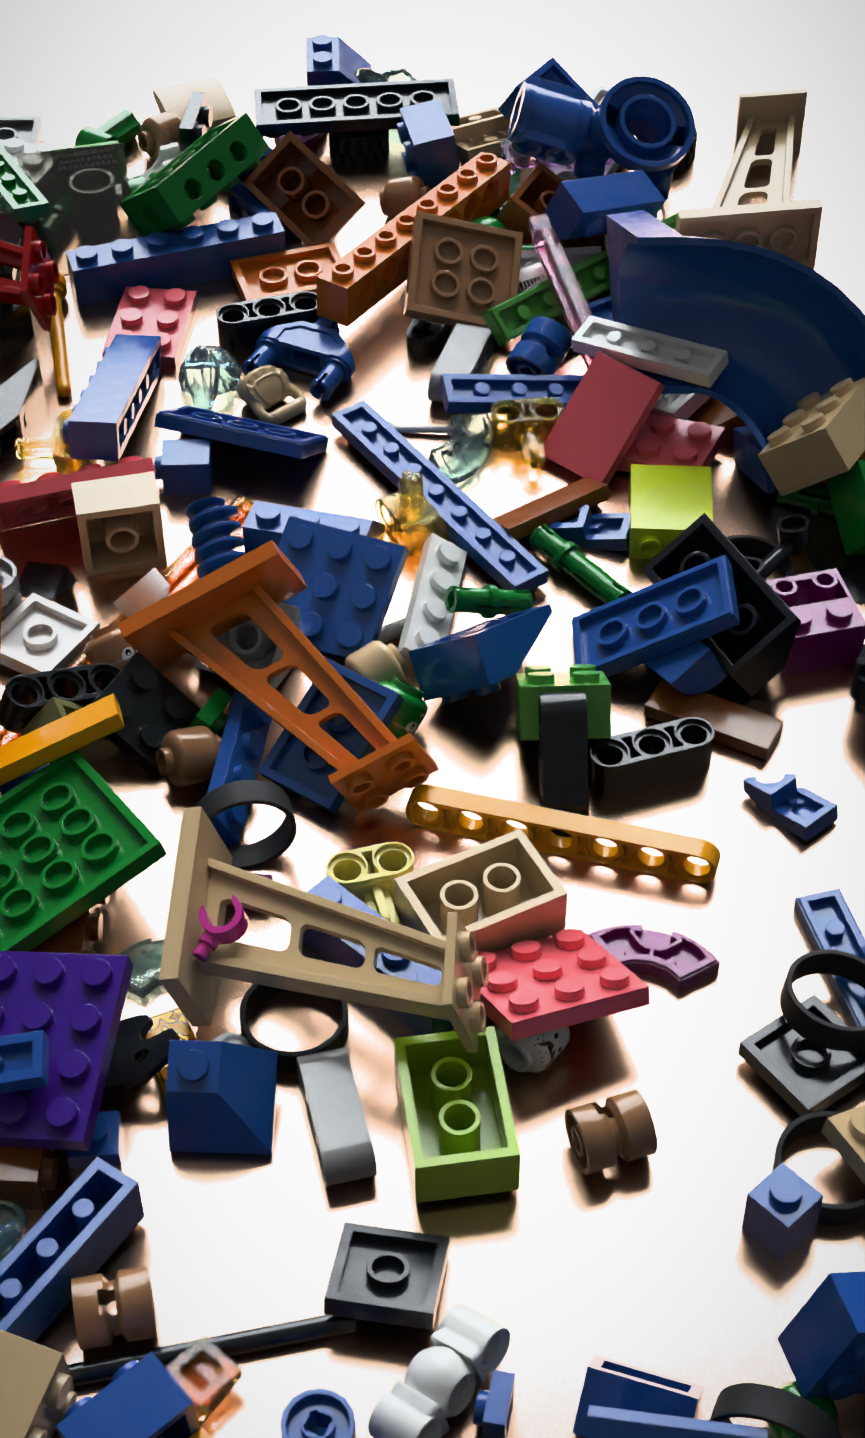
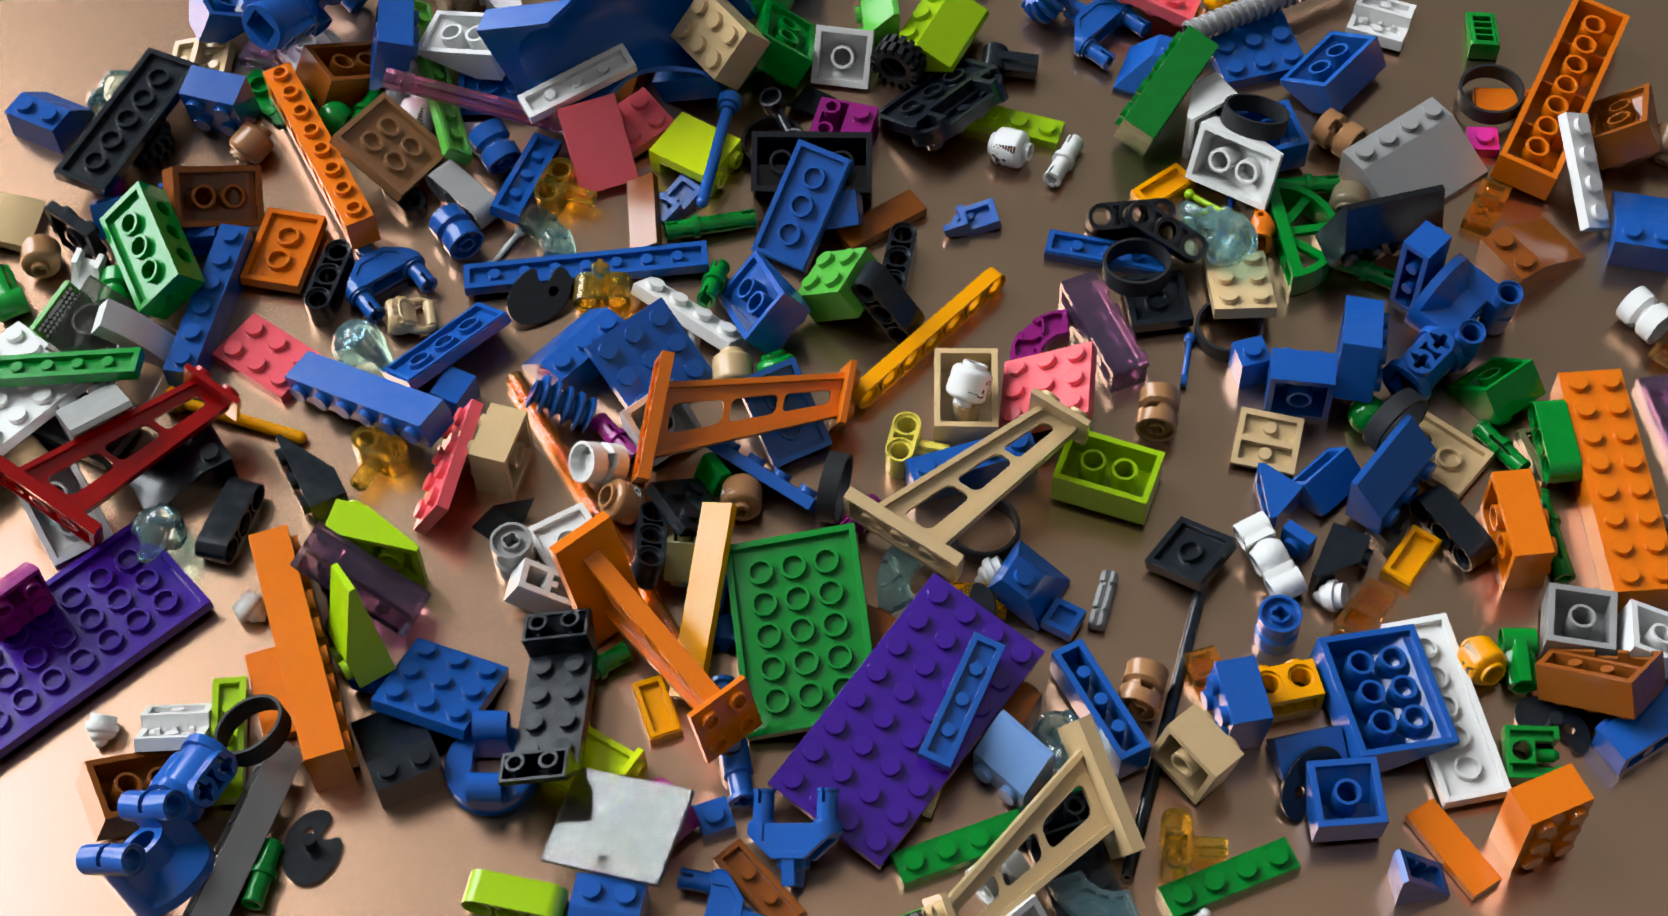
camera: 60 degrees left, 10 degrees up
dark pink piece [192,895,248,962] -> none
beam [296,1047,377,1187] -> none
none -> white slope [91,298,175,369]
none -> blue wheel [429,203,484,261]
none -> black piece [506,267,572,325]
none -> blue piece [696,90,742,208]
none -> white head [946,358,993,409]
none -> blue plate [1040,596,1086,642]
none -> clear purple brick [1059,270,1150,393]
none -> light grey axle [1088,570,1119,631]
none -> blue hinge [1180,332,1196,388]
none -> tan slope [1230,407,1305,477]
none -> blue slope [1255,463,1303,532]
none -> blue brick [1264,347,1337,421]

